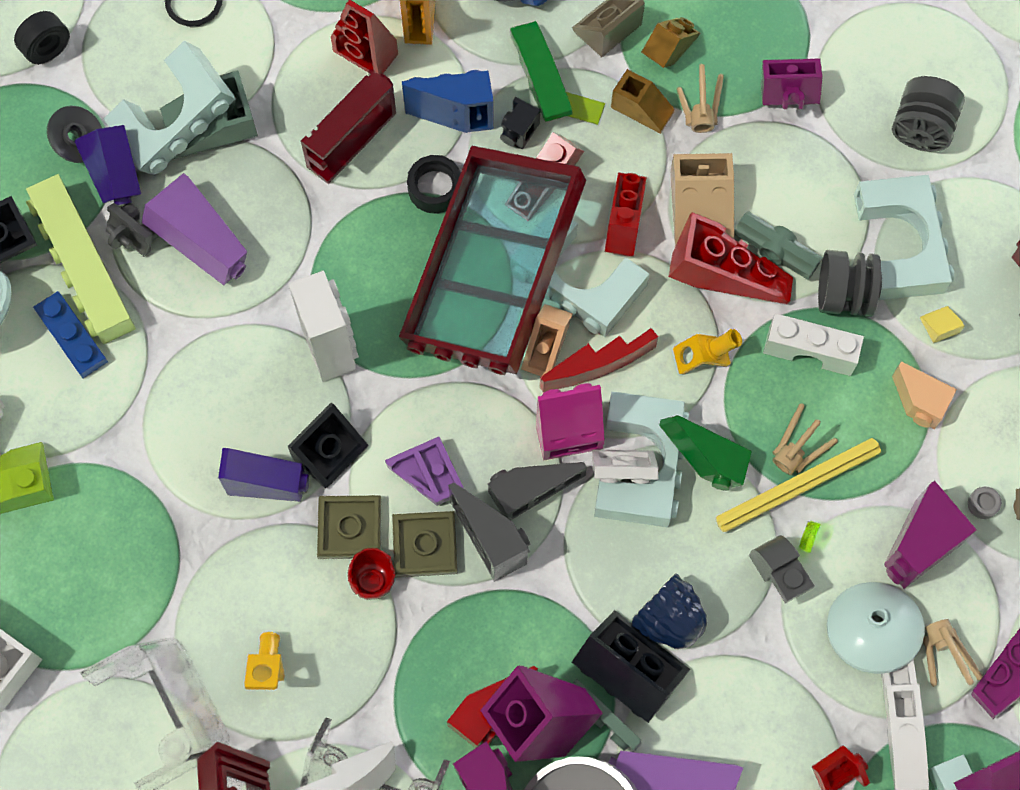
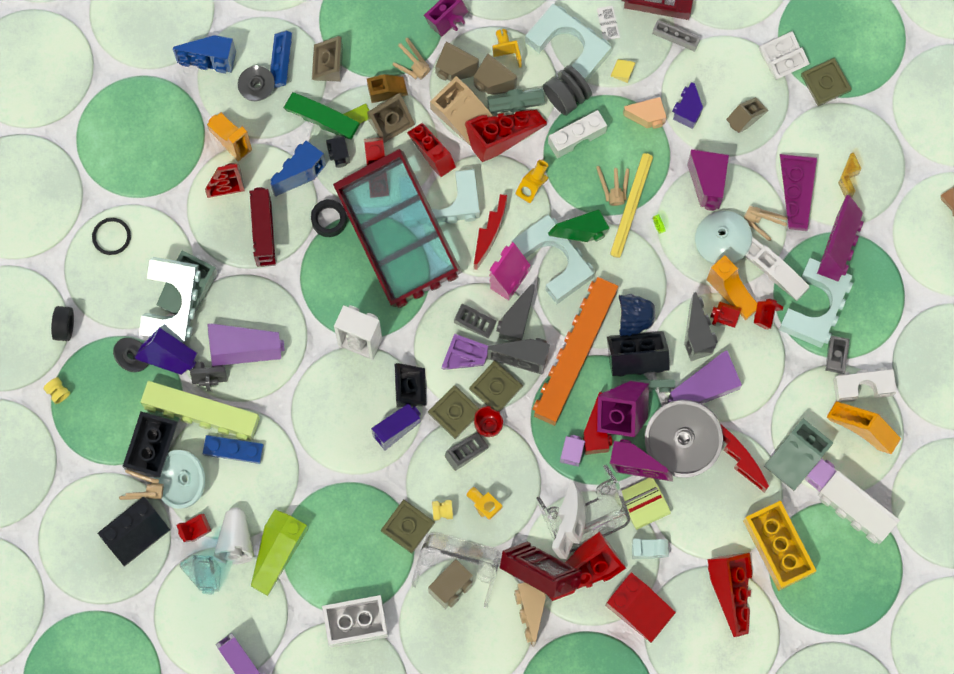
camera: 45 degrees left, 5 degrees up
light nougat slope [521,304,573,376] -> none
white plate [592,450,658,484] -> none
pearl gold slope [641,17,700,68] -> none
dark grey brick [749,535,814,604] -> none
light grey tile [968,486,1002,519] -> none
none -> dark tan slope [367,93,415,143]
none -> olive tile [380,499,435,554]
none -> dark tan brick [428,559,473,609]
none -> light yellow wheel [432,500,453,521]
none -> dark tan slope [435,41,479,81]
none -> dark grey slope [445,432,489,471]
none -> dark grey slope [454,304,497,339]
none -> dark tan slope [474,54,517,94]
none -> yellow bracket [492,29,522,68]
none -> orange brick [532,277,619,426]
none -> lavender brick [560,435,585,467]
none -> white sticker [597,6,620,40]
none -> dark purple slope [672,82,703,129]
none -> dark grey slope [684,292,718,361]
none -> light orange arch [707,255,757,320]
none -> red bracket [710,301,742,328]

